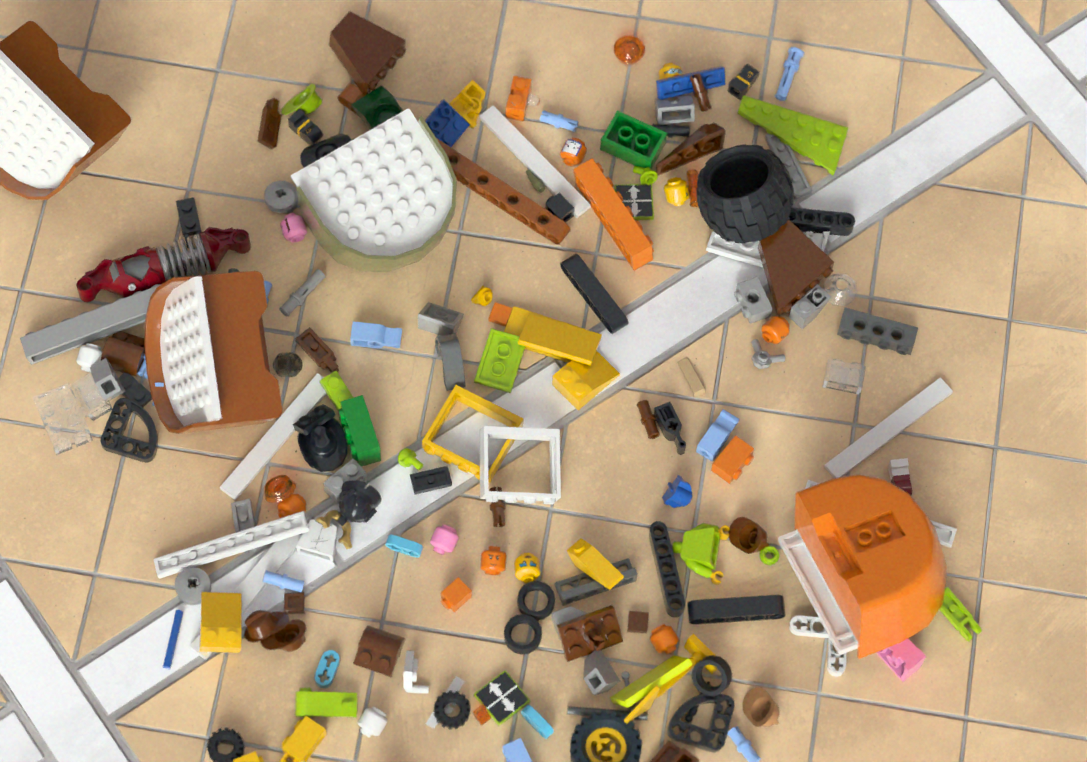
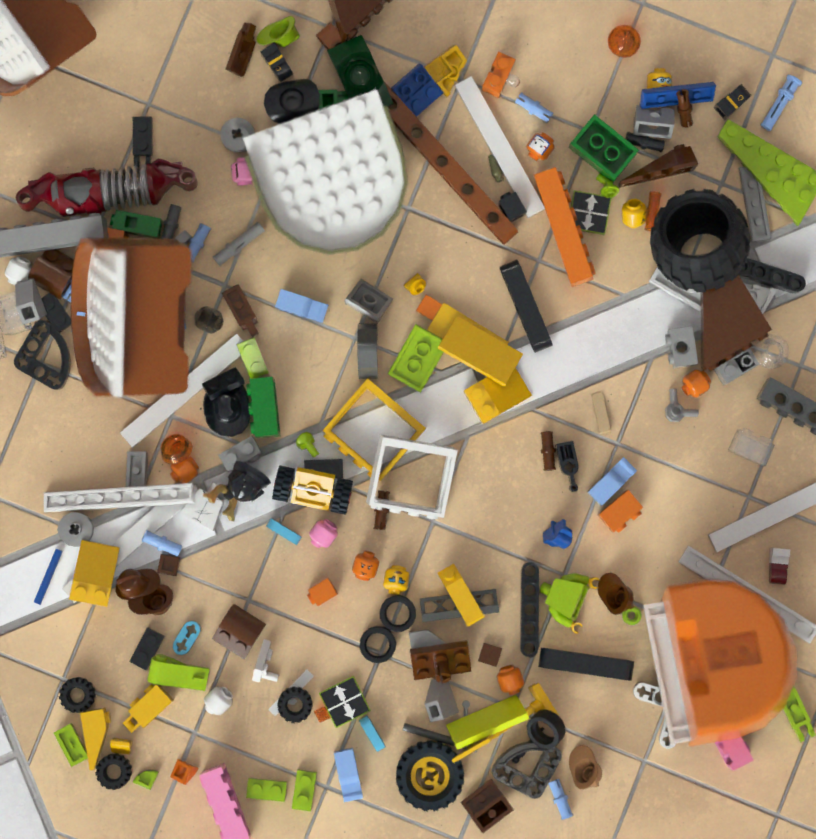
camera: 15 degrees right, 20 degrees up
none -> black plate [129,627,165,671]
none -> plate [272,465,353,515]

